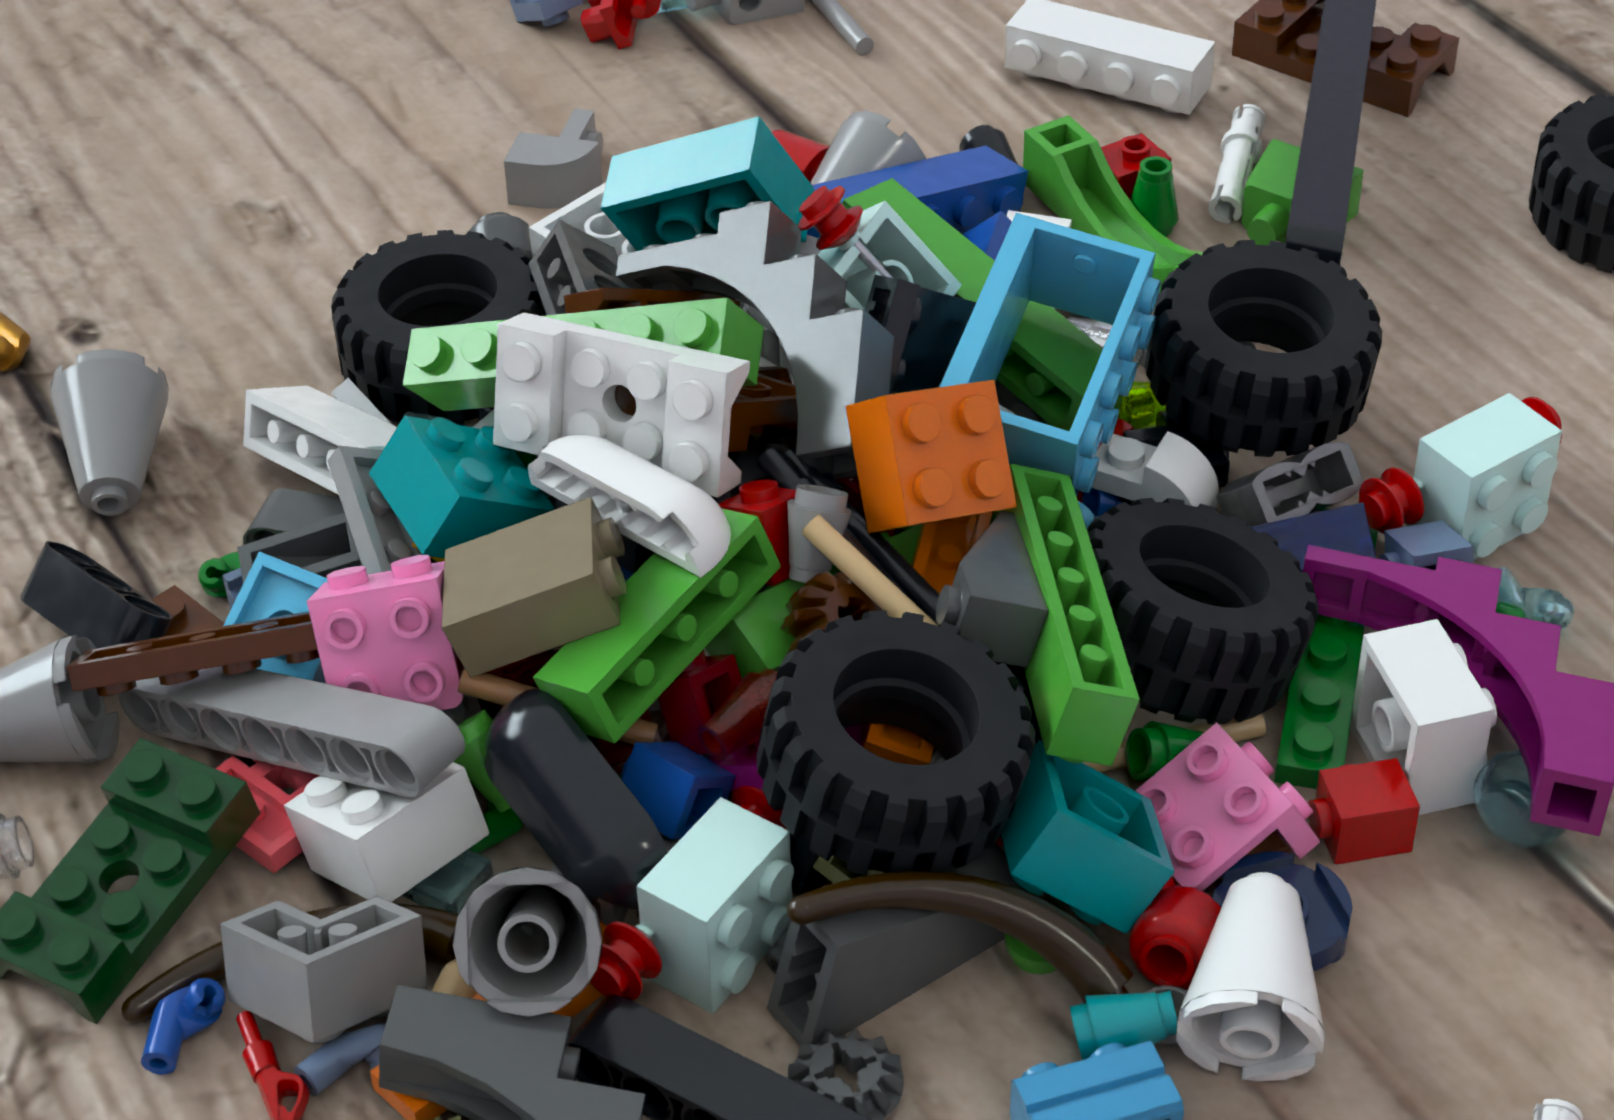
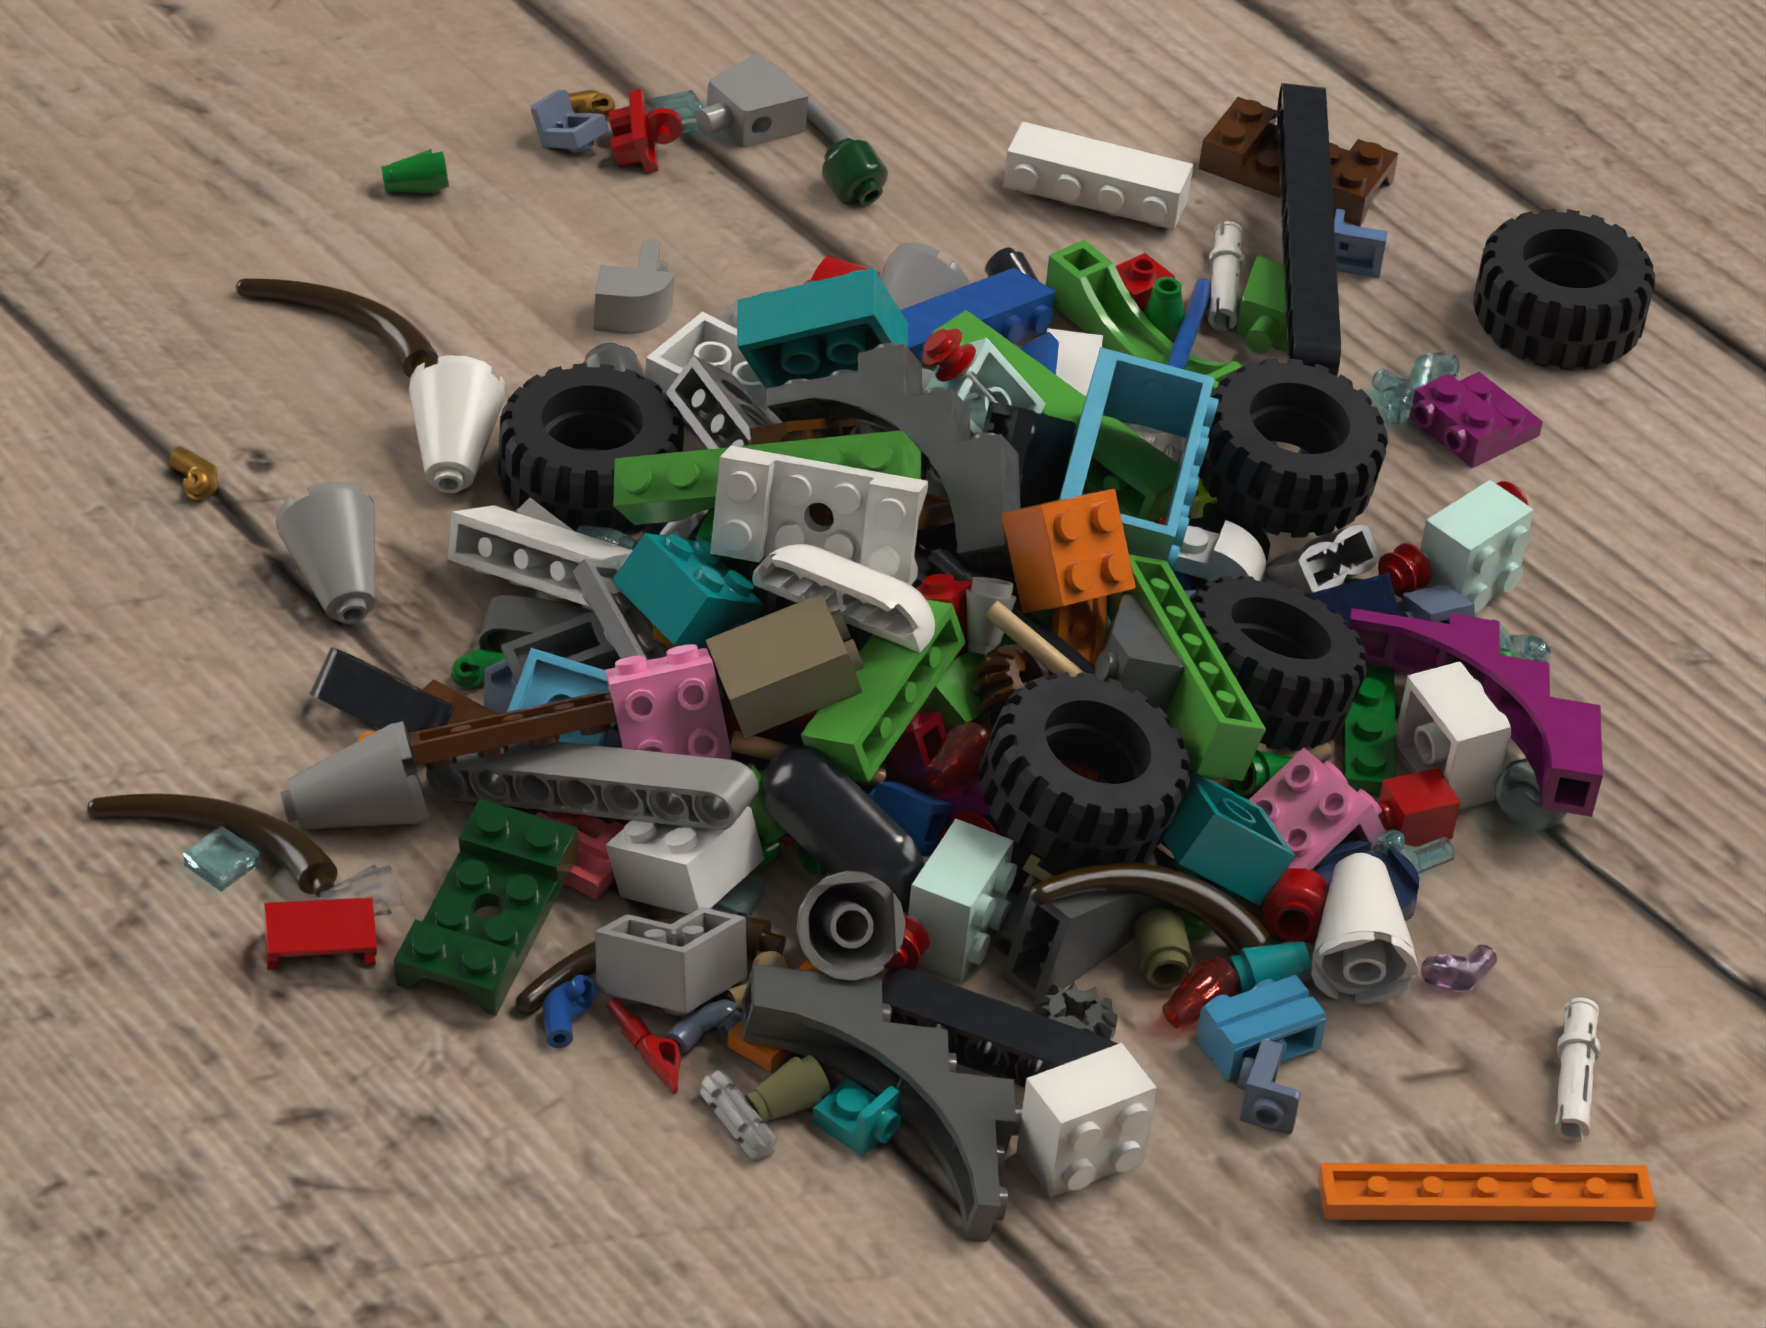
camera: 15 degrees left, 0 degrees up
none -> dark brown animal [236,278,438,378]
none -> green cone [381,149,449,193]
none -> white cone [409,355,505,493]
none -> dark green head [822,138,888,206]
none -> olive brick [1132,908,1192,988]
none -> clear red cone [1162,956,1241,1030]
none -> blue bar [1167,279,1211,370]
none -> medium blue bracket [1334,209,1388,278]
none -> clear light blue arm [1372,369,1414,424]
none -> clear light blue arm [1377,830,1455,874]
none -> clear light blue arm [1406,352,1460,401]
none -> magenta plate [1409,372,1543,468]
none -> arm [1421,944,1497,992]

